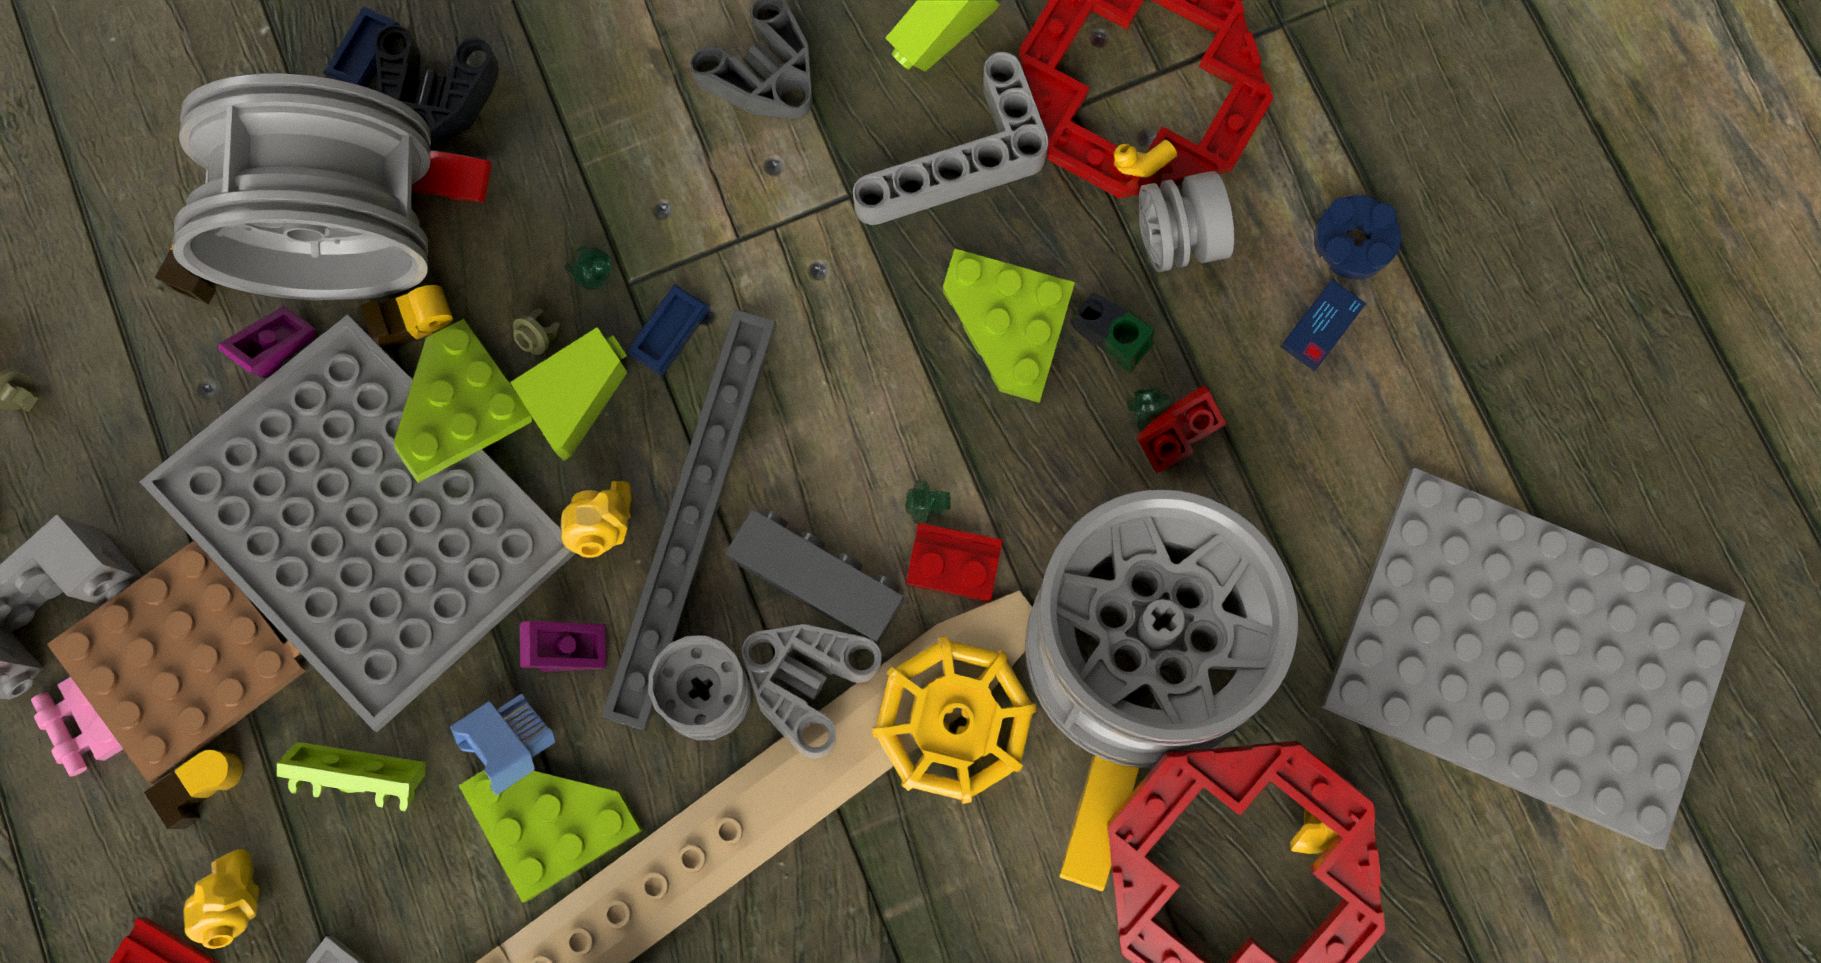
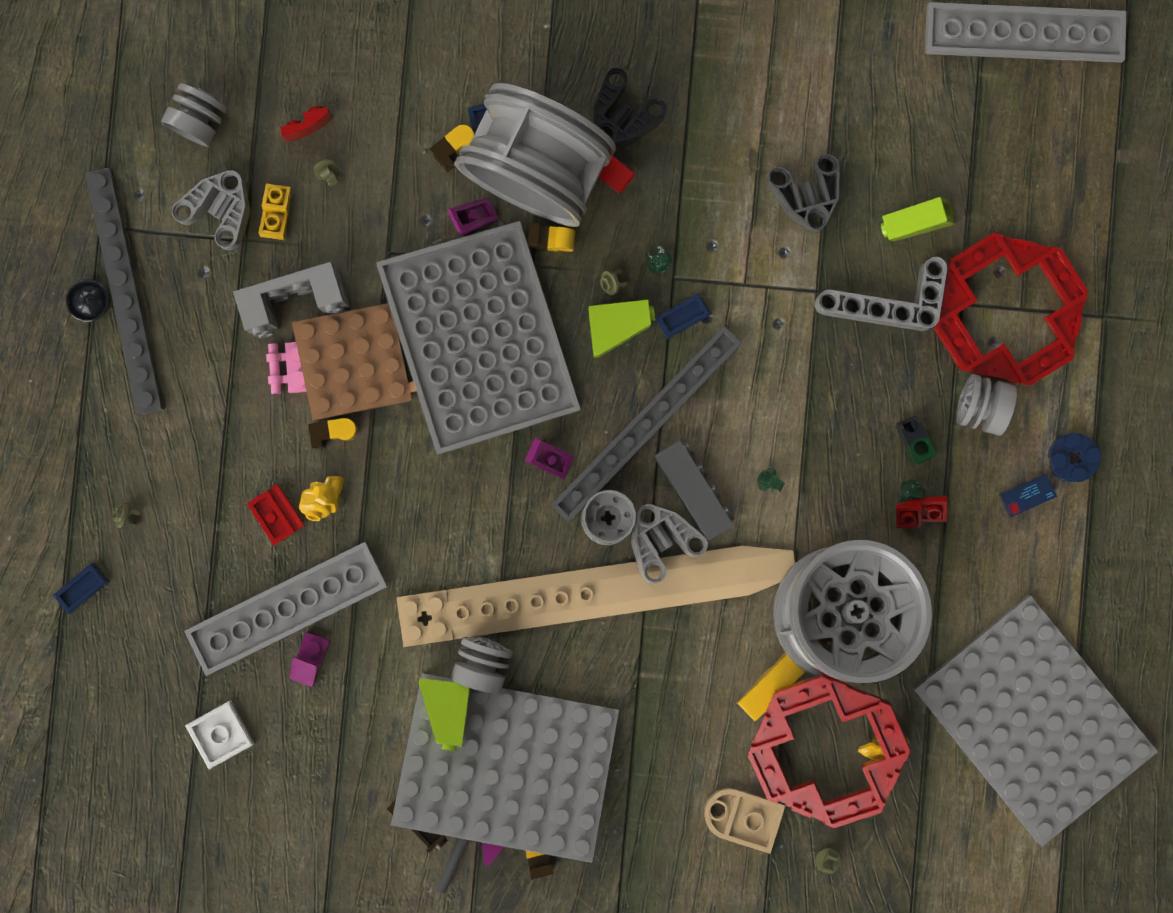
camera: 20 degrees right, 10 degrees up
lime plate [277,742,426,811] -> none
dark blue tile [323,6,400,88] -> none
lime plate [394,319,532,483] -> none
medium blue piece [450,694,555,795] -> none
lime plate [458,770,643,903] -> none
yellow head [561,481,632,558] -> none
yellow plate [871,636,1037,804] -> none
red plate [905,522,1003,603] -> none
lime plate [943,249,1075,403] -> none
yellow arm [1114,140,1177,178] -> none

